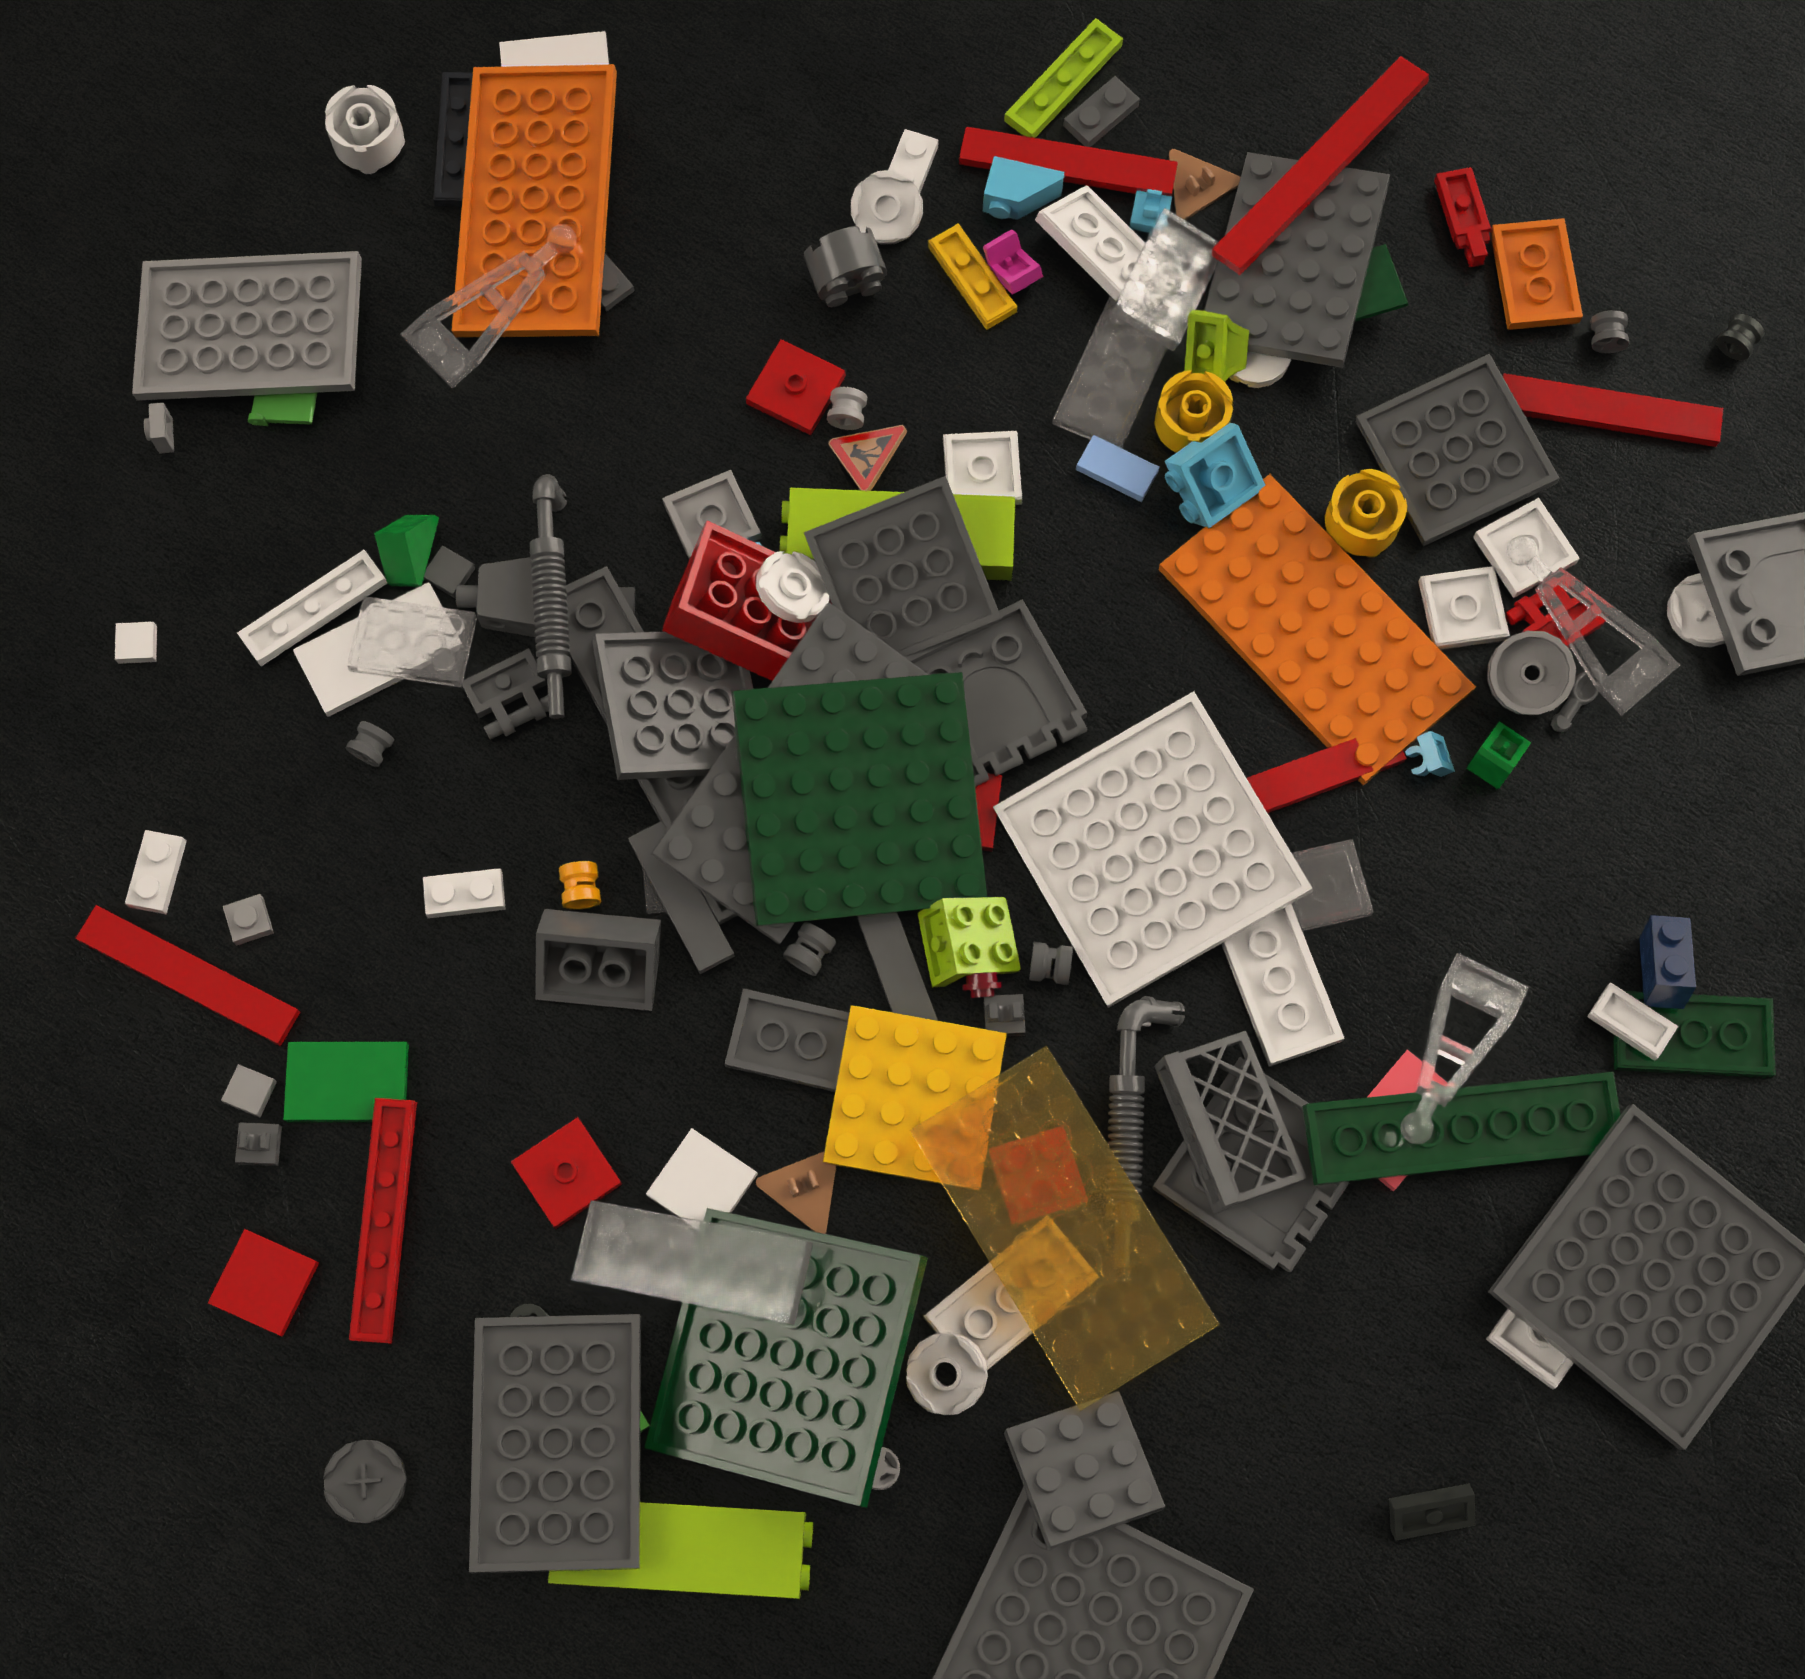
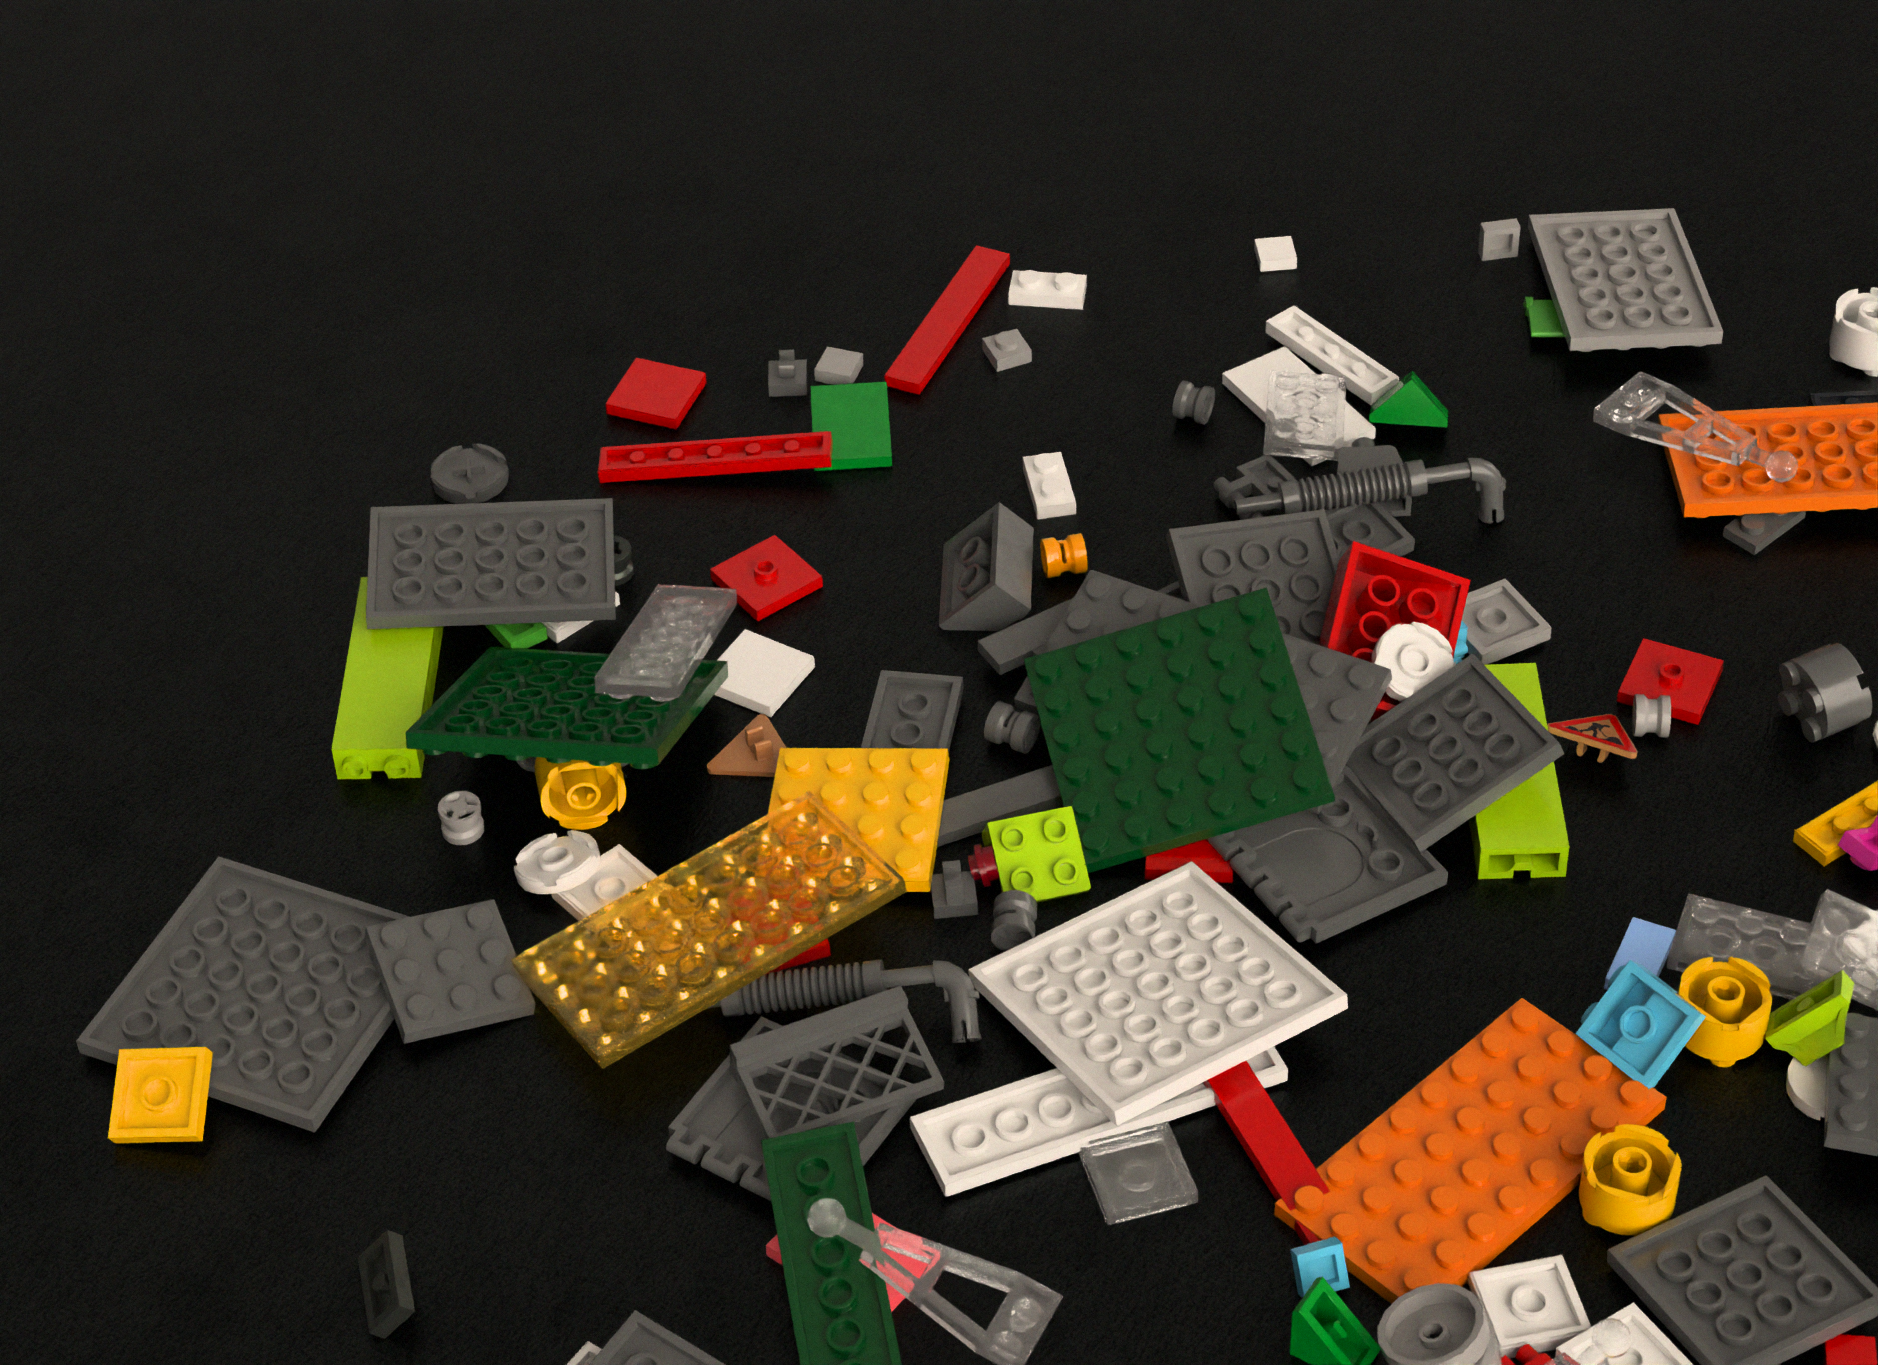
camera: 90 degrees right, 30 degrees down
dark grey tile [423,545,475,598] -> none
white tile [943,431,1022,505] -> none

